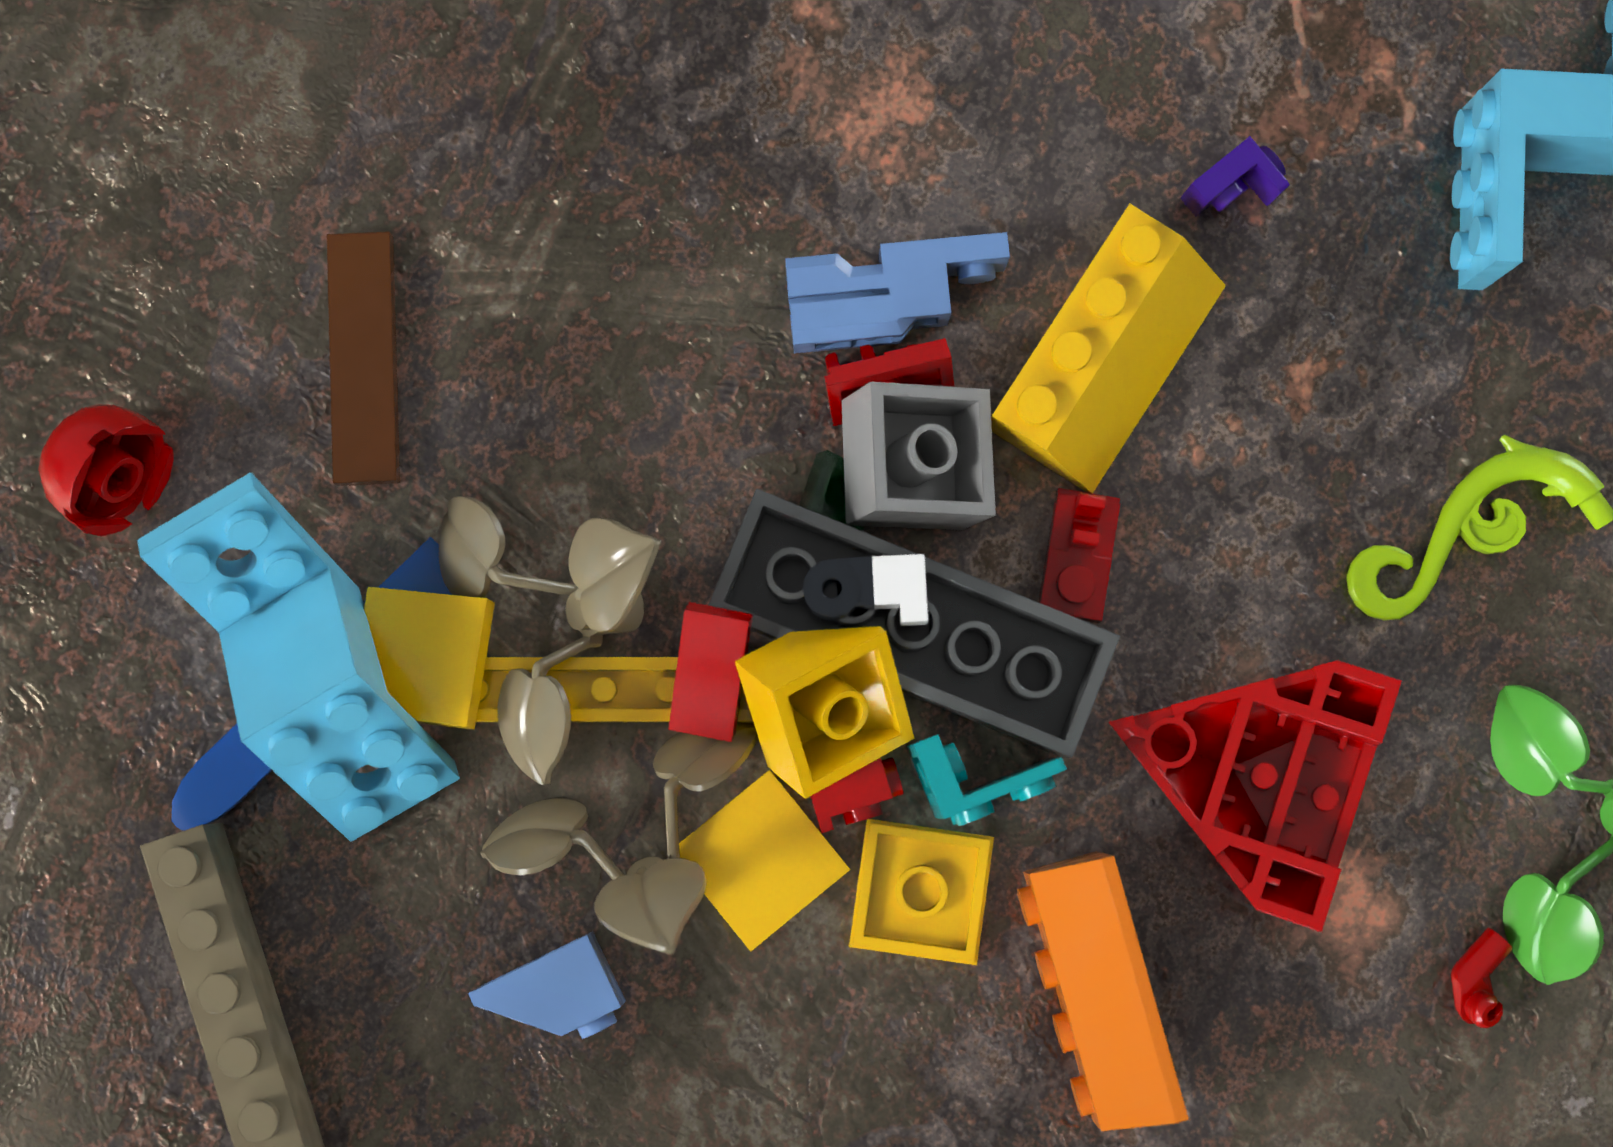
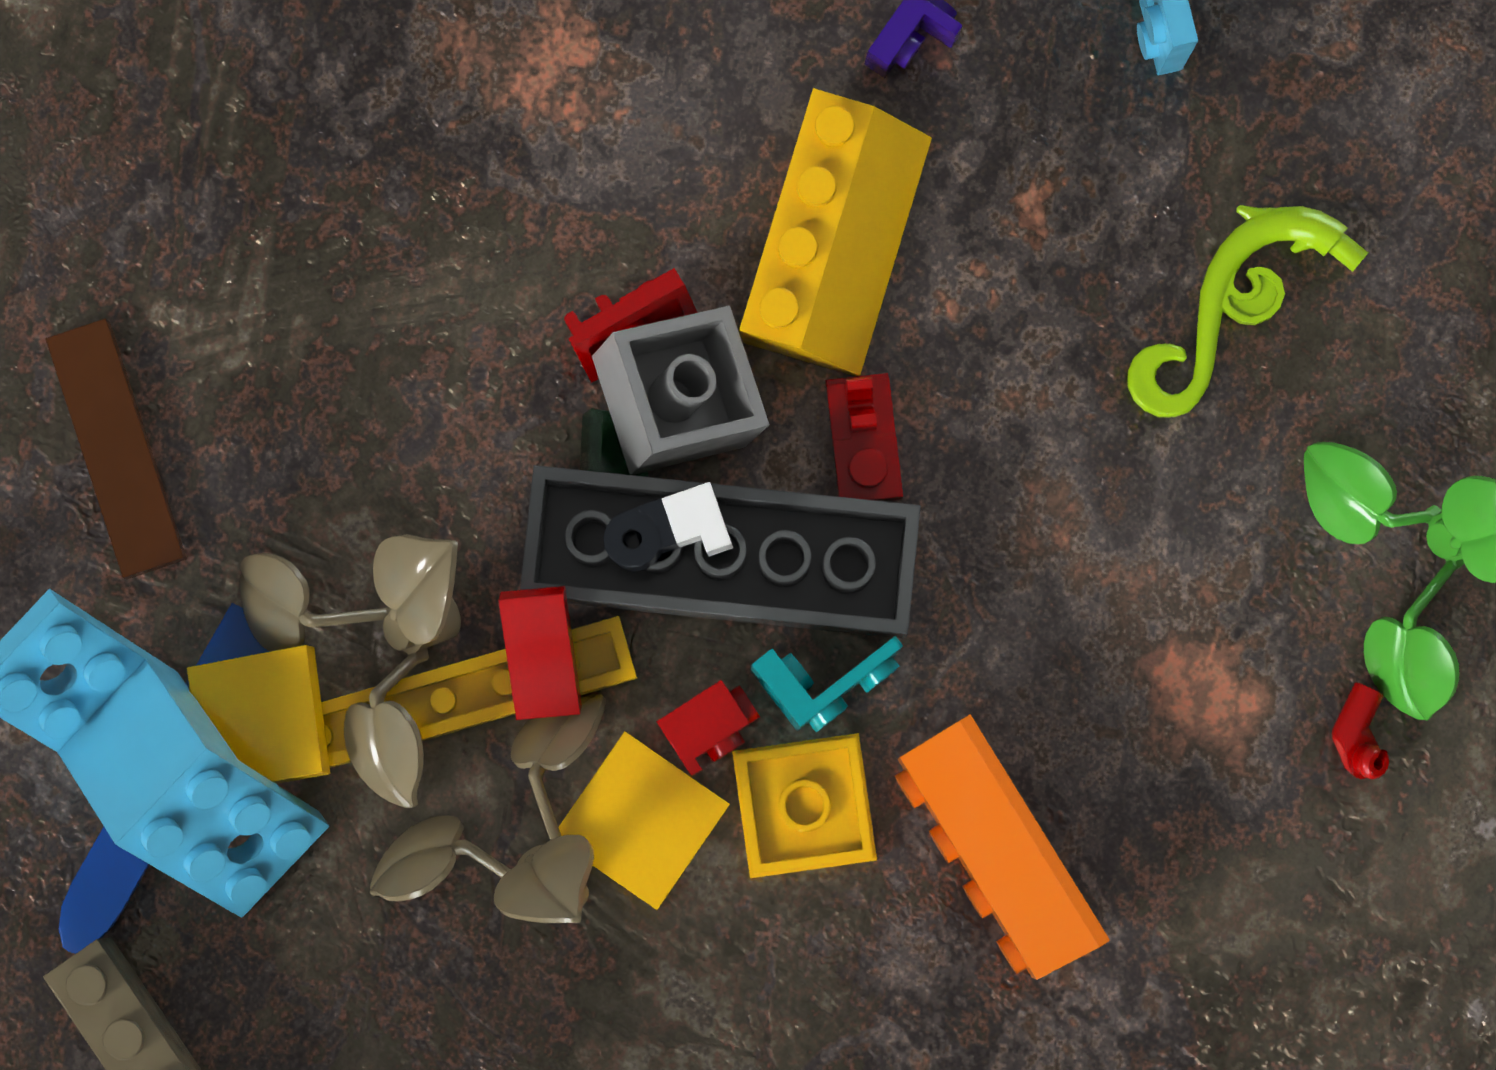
camera: 15 degrees left, 0 degrees up
medium blue slope [468,931,626,1039] -> none
yellow slope [735,626,915,799] -> none
medium blue plate [785,232,1010,353] -> none
red wedge [1108,660,1402,932] -> none

